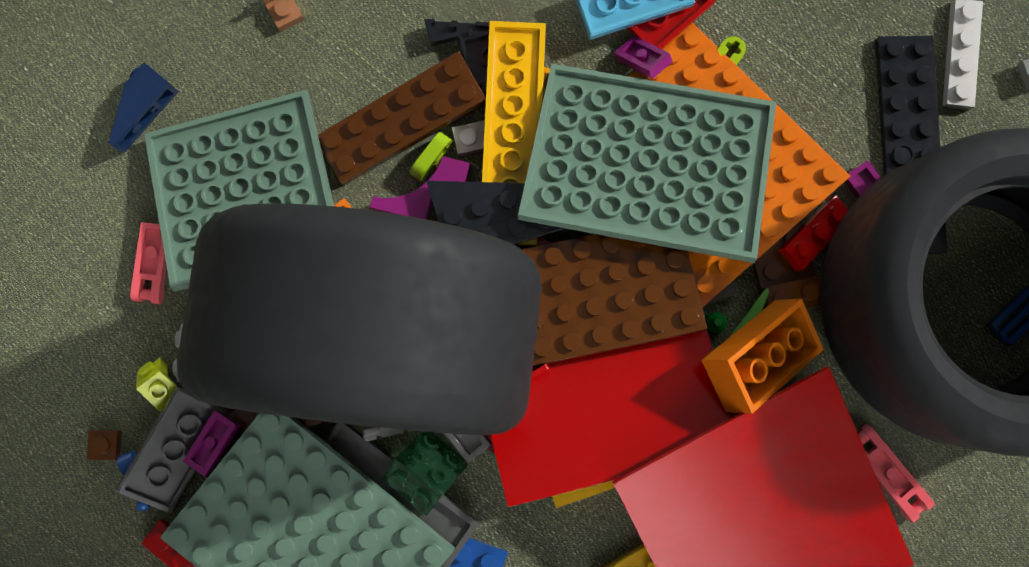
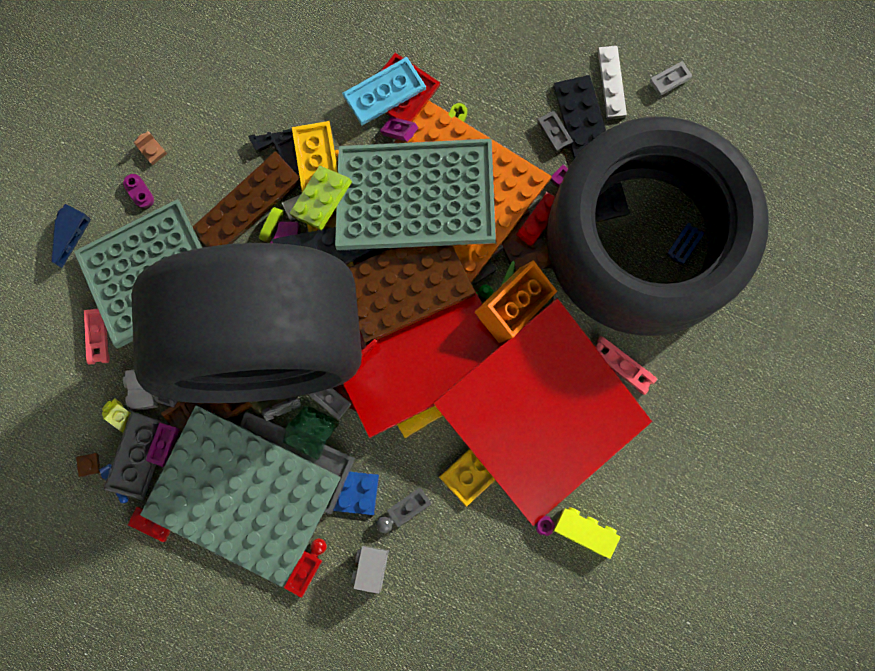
camera: 10 degrees left, 5 degrees down
none -> magenta plate [123,174,154,209]
none -> lime plate [289,165,352,230]
none -> flat silver plate [537,111,573,153]

